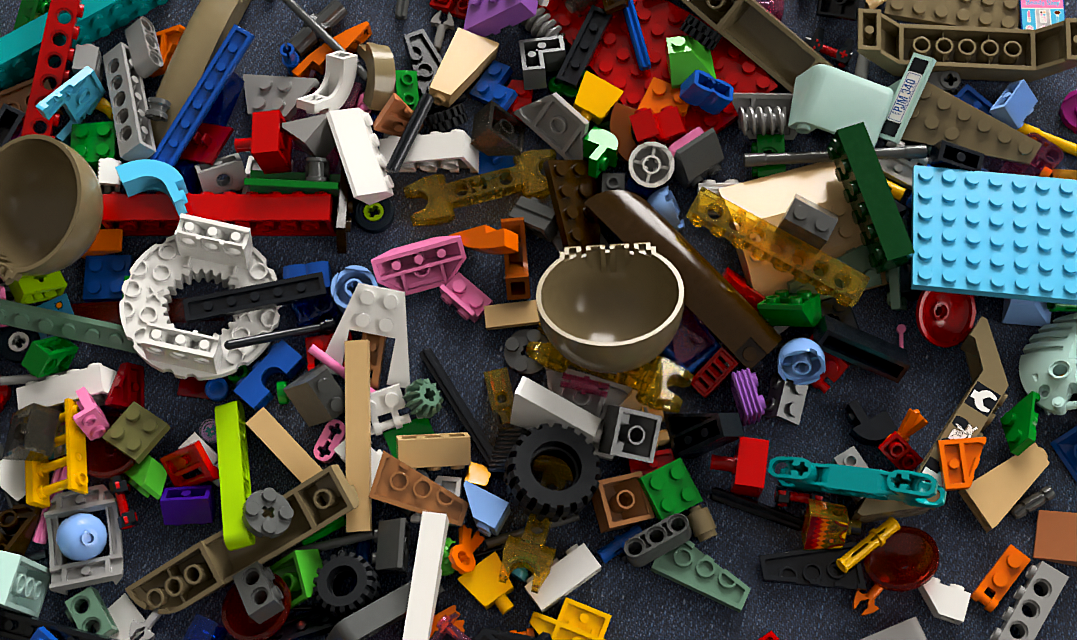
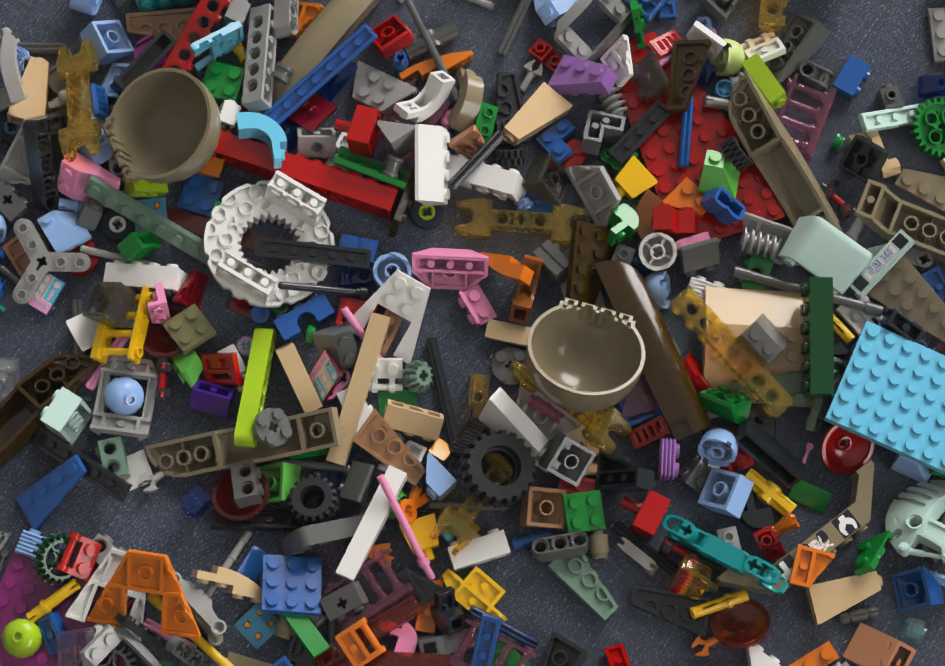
camera: 10 degrees right, 5 degrees up
none -> piece [309,349,342,403]
none -> red brick [371,15,415,59]
none -> bright pink bar [377,474,435,580]
none -> medium blue plate [516,197,534,214]
none -> light grey piece [616,537,659,576]
none -> light blue brick [697,467,754,519]
none -> yellow piece [744,468,797,516]
none -> green slope [788,481,832,513]

